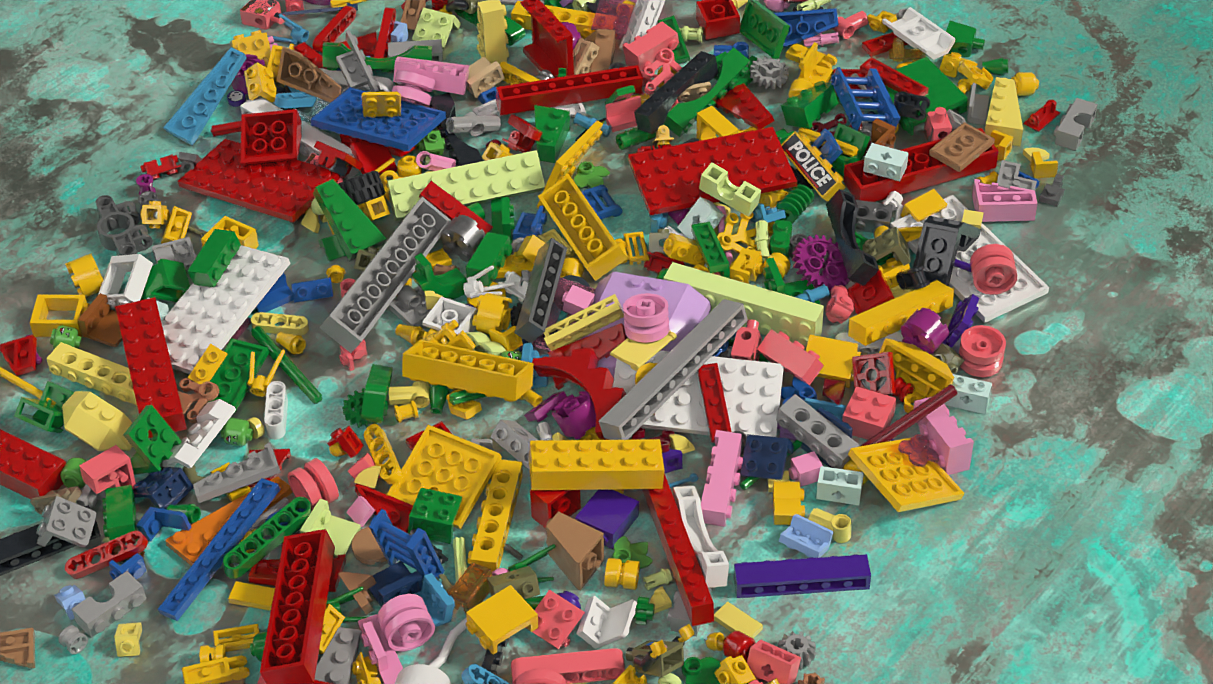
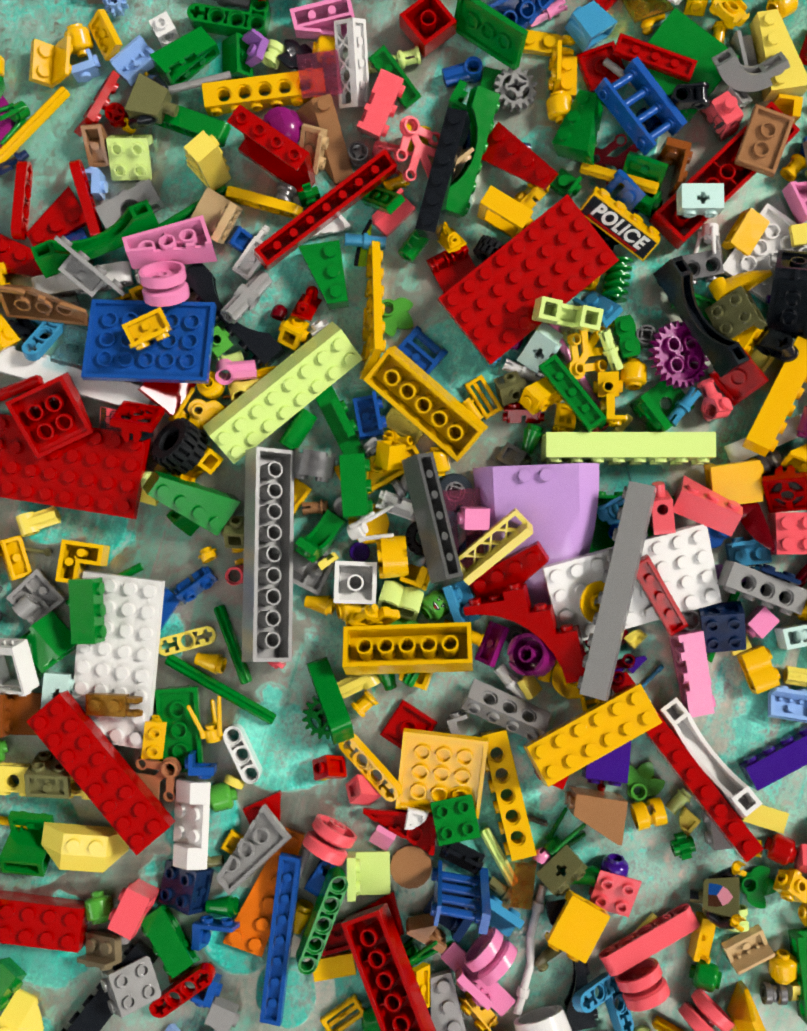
camera: 25 degrees left, 40 degrees up
green bracket [123,405,182,475] -> none
light yellow tile [354,466,381,488] -> none
red plate [419,181,493,235] -> none
red beam [507,114,543,141] -> none
white bracket [576,596,637,649] -> none
light yellow door [610,331,677,371] -> none
bright pink wheel [623,293,670,343] -> none
none -> light yellow piece [15,506,61,537]
none -> olive bracket [24,751,71,799]
none -> pearl gold hinge [86,693,143,717]
none -> blue bracket [185,750,217,779]
none -> green axle [214,605,252,684]
none -> white tile [404,807,429,830]
none -> olive arm [535,947,562,972]
none -> dark azure torso [565,0,618,52]
none -> light grey arch [711,47,790,92]

